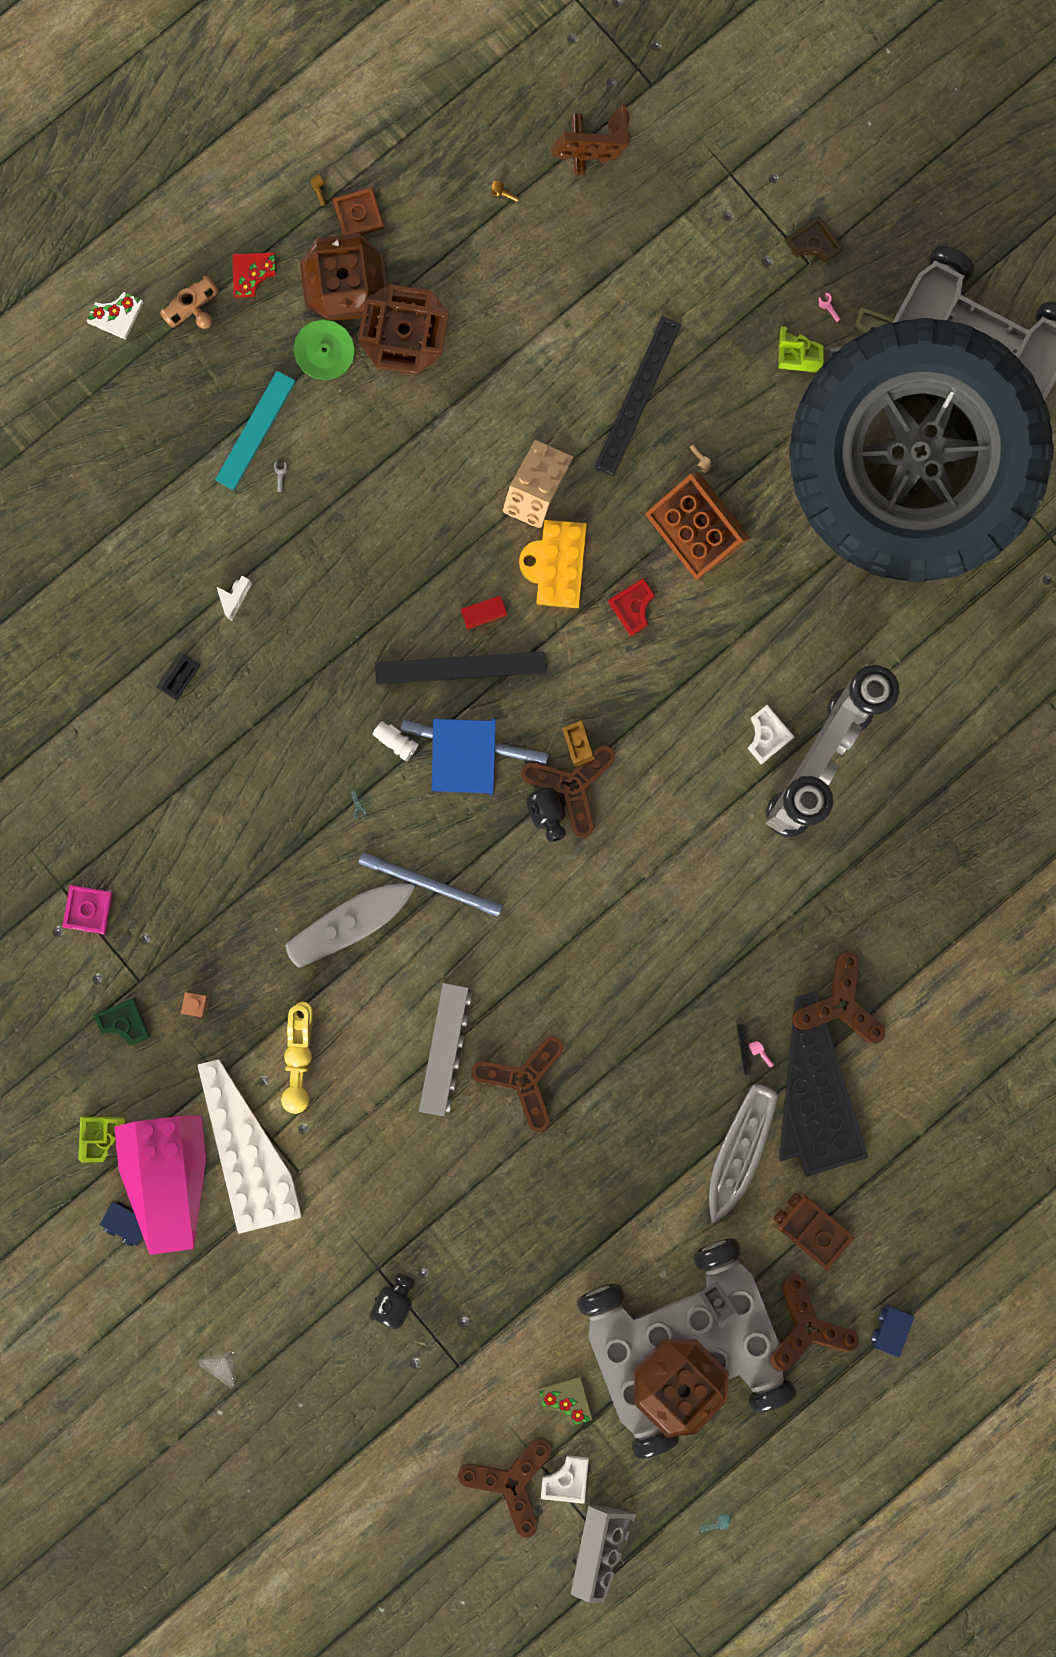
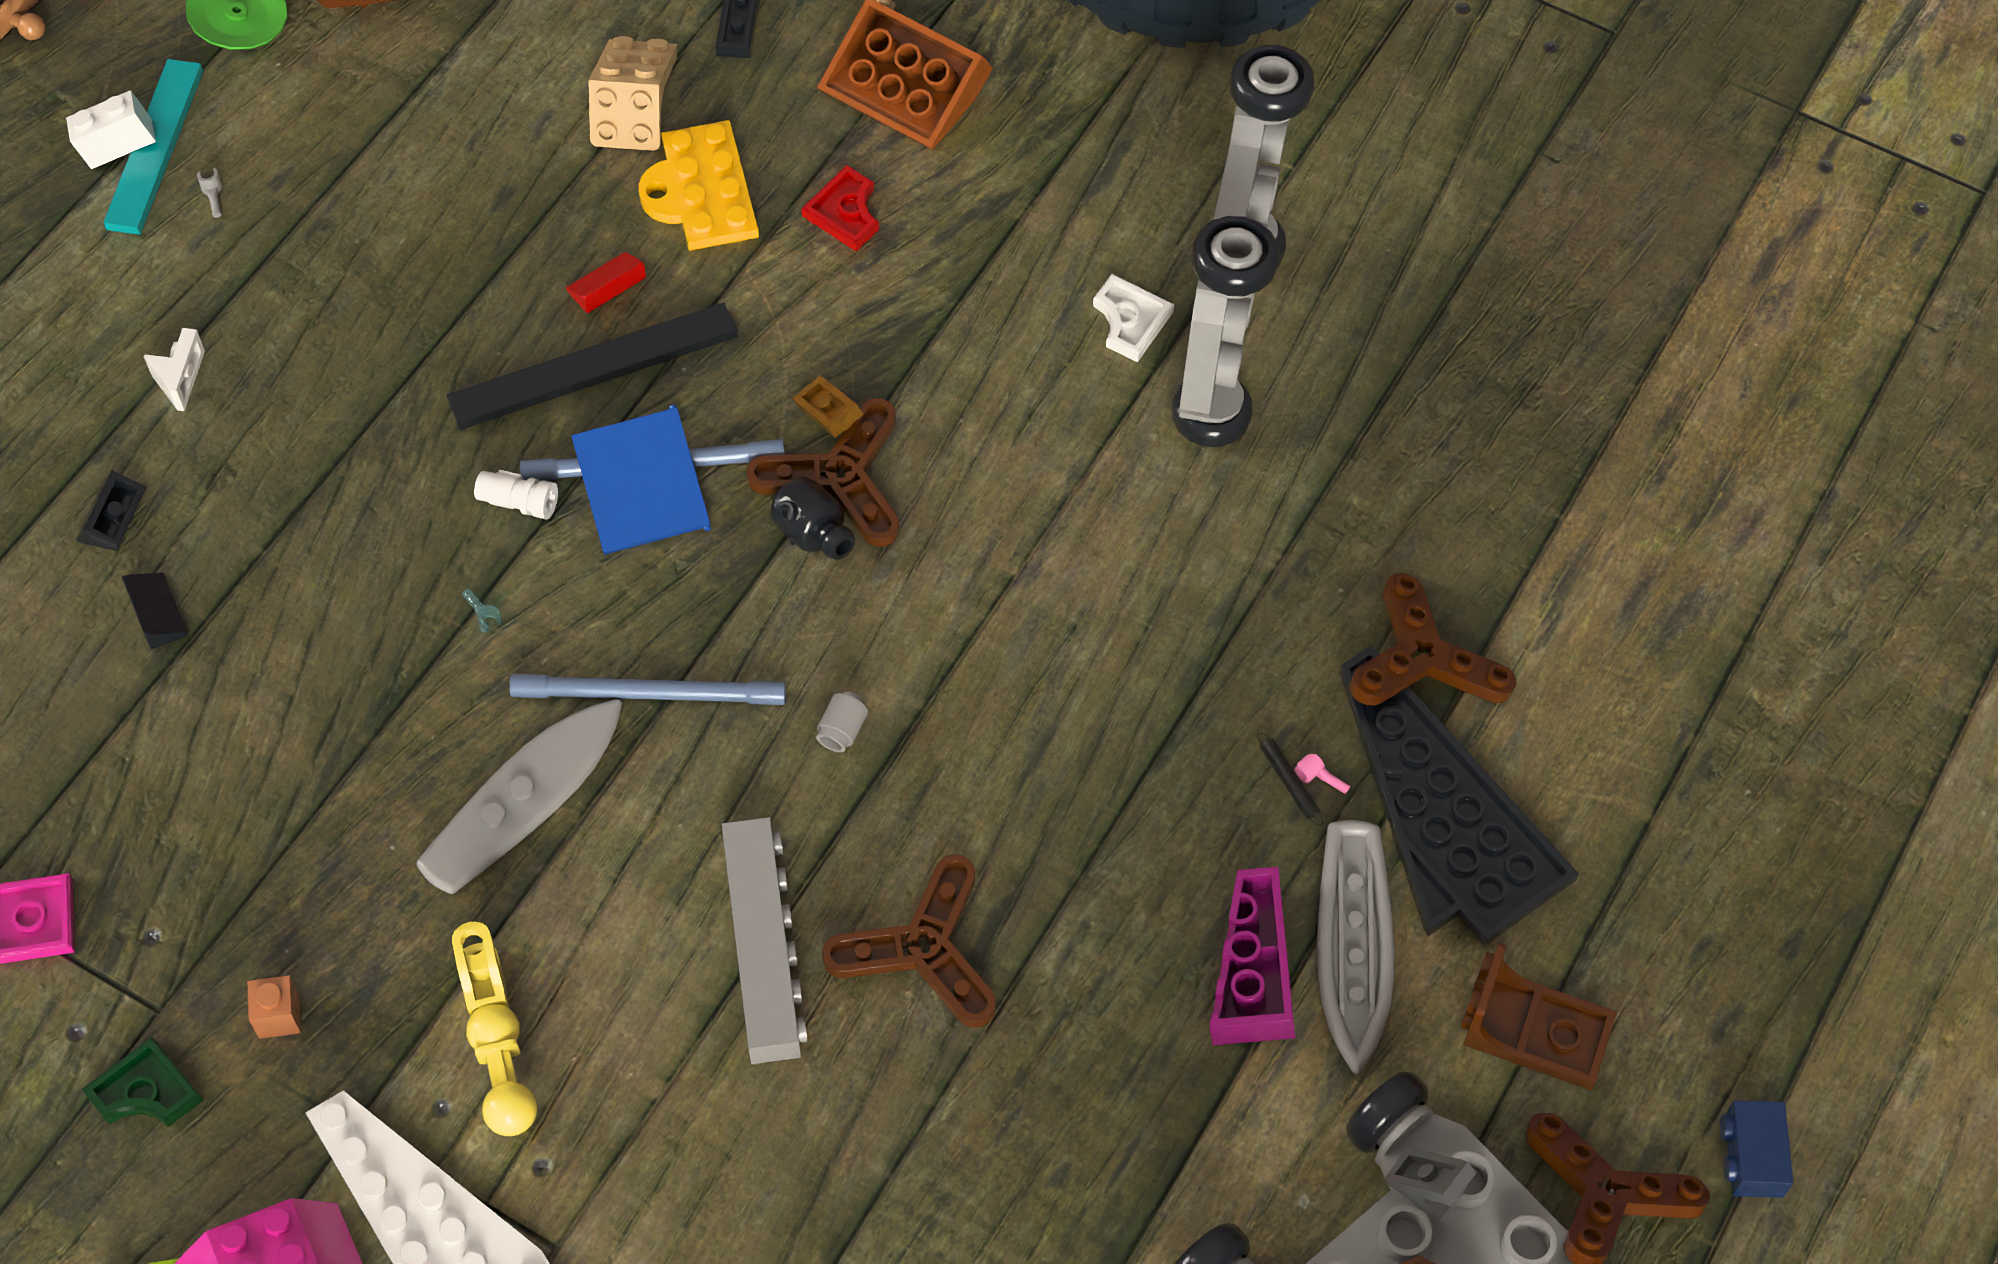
camera: 25 degrees left, 25 degrees down
none -> white brick [66,90,156,169]
none -> black slope [122,573,188,650]
none -> light grey brick [816,691,869,752]
none -> magenta wedge [1209,867,1295,1046]

